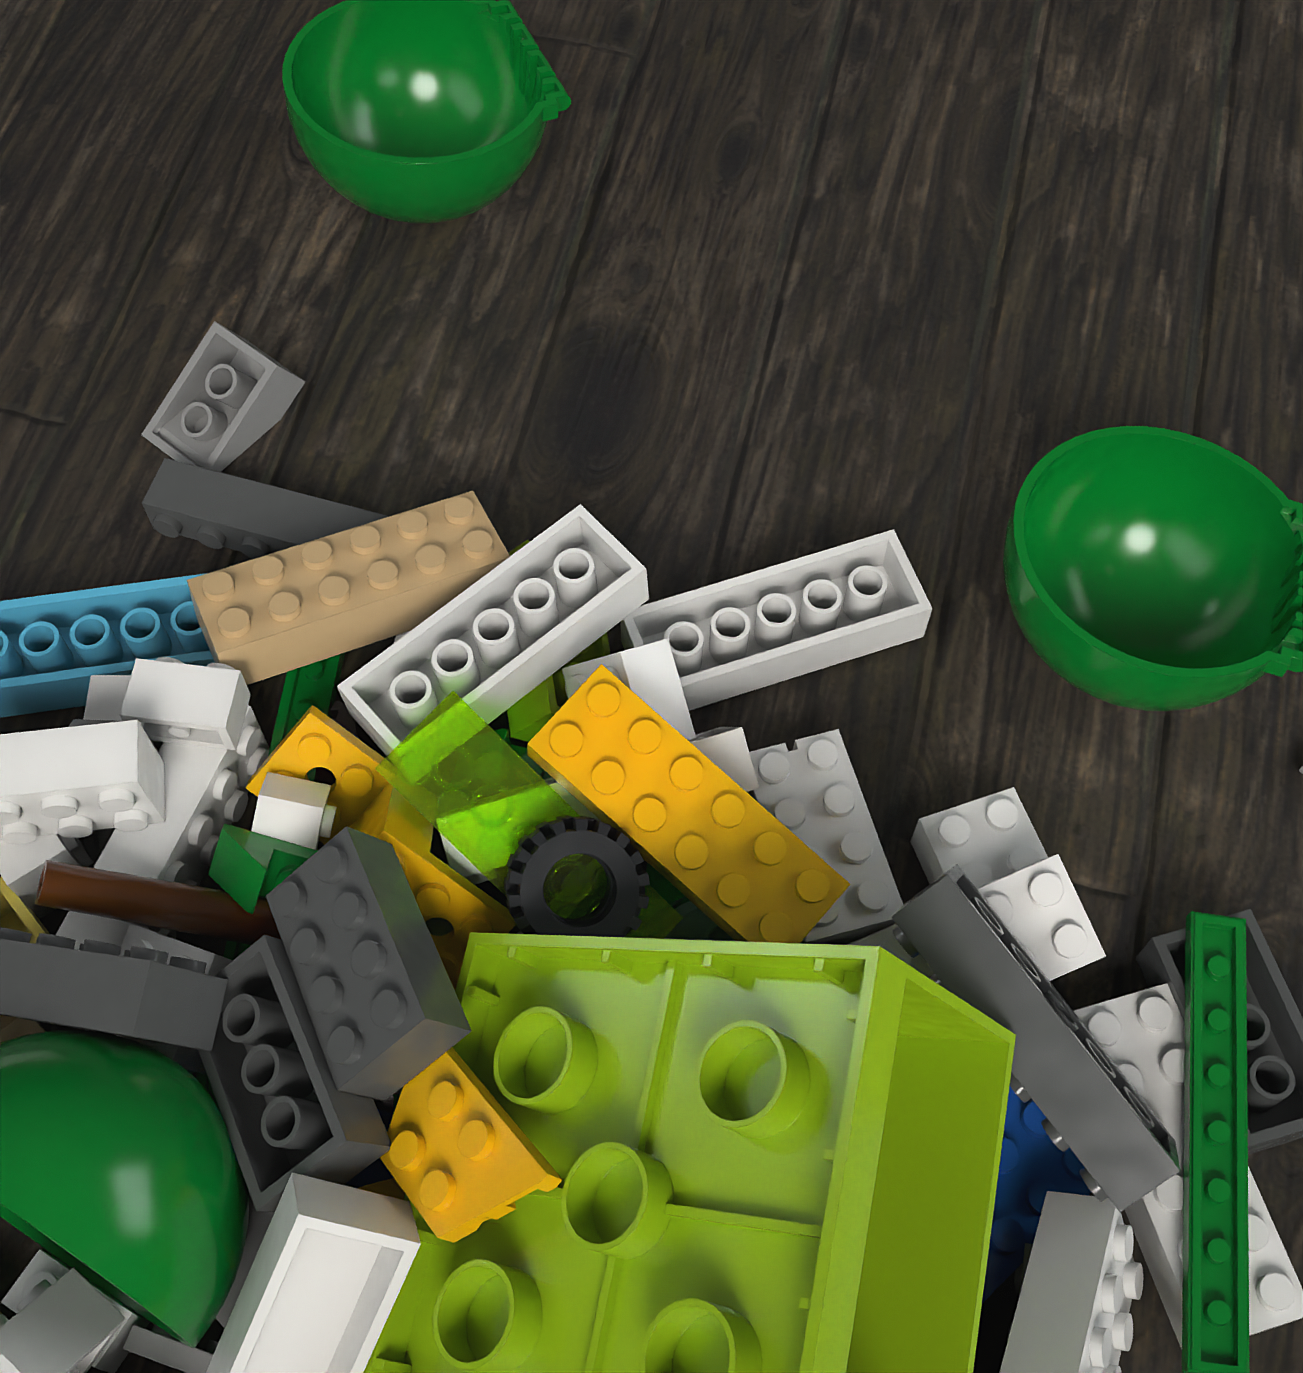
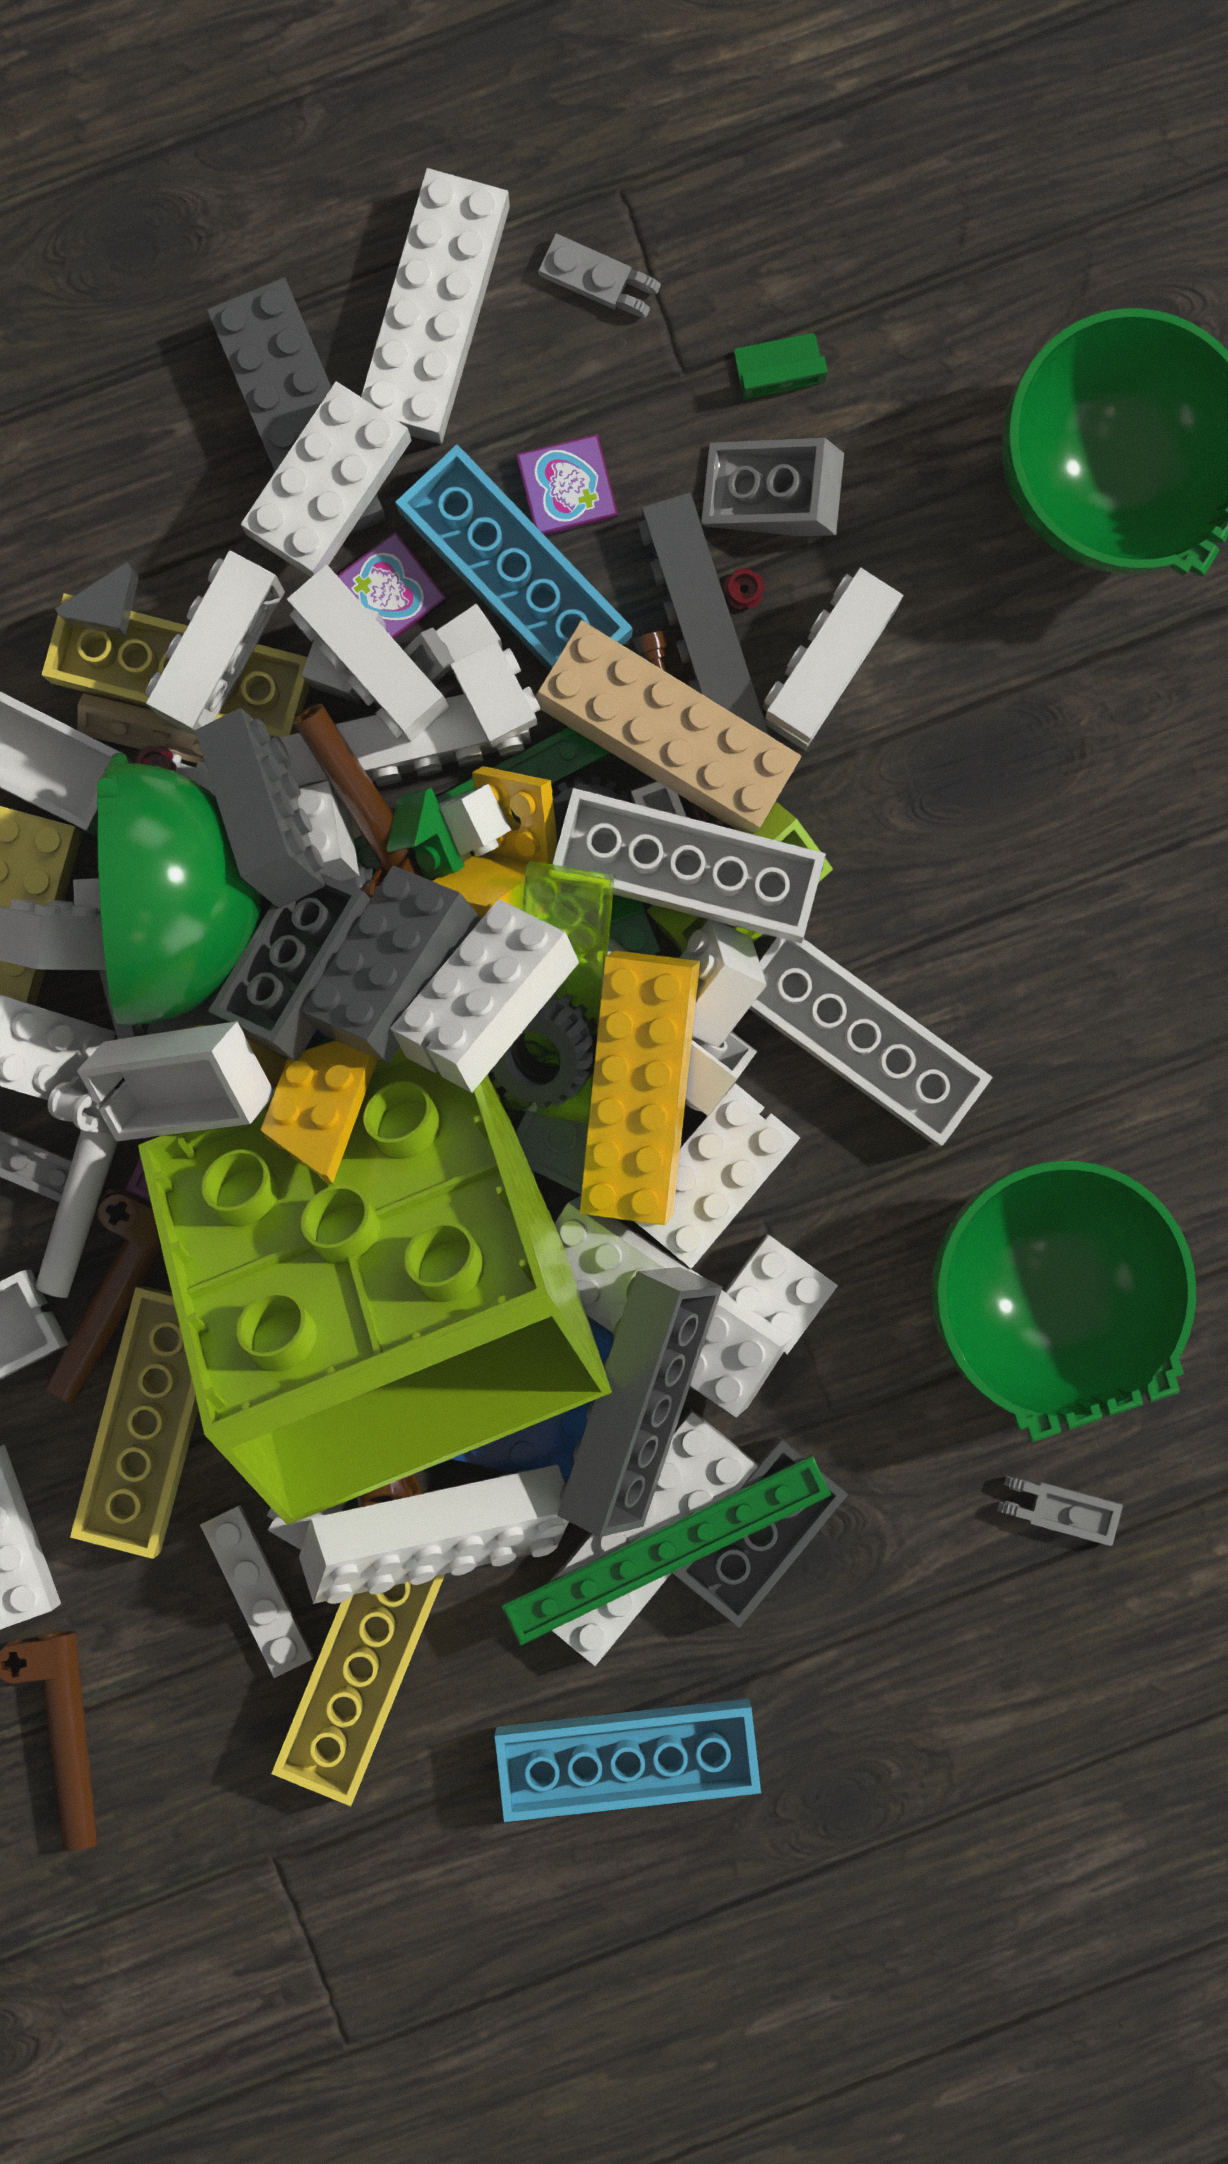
camera: 55 degrees right, 25 degrees up
none -> white piece [390,899,579,1093]
none -> tile [516,434,618,536]
none -> dark red plate [723,568,765,609]
none -> green panel [734,333,828,400]
none -> white piece [762,567,903,750]

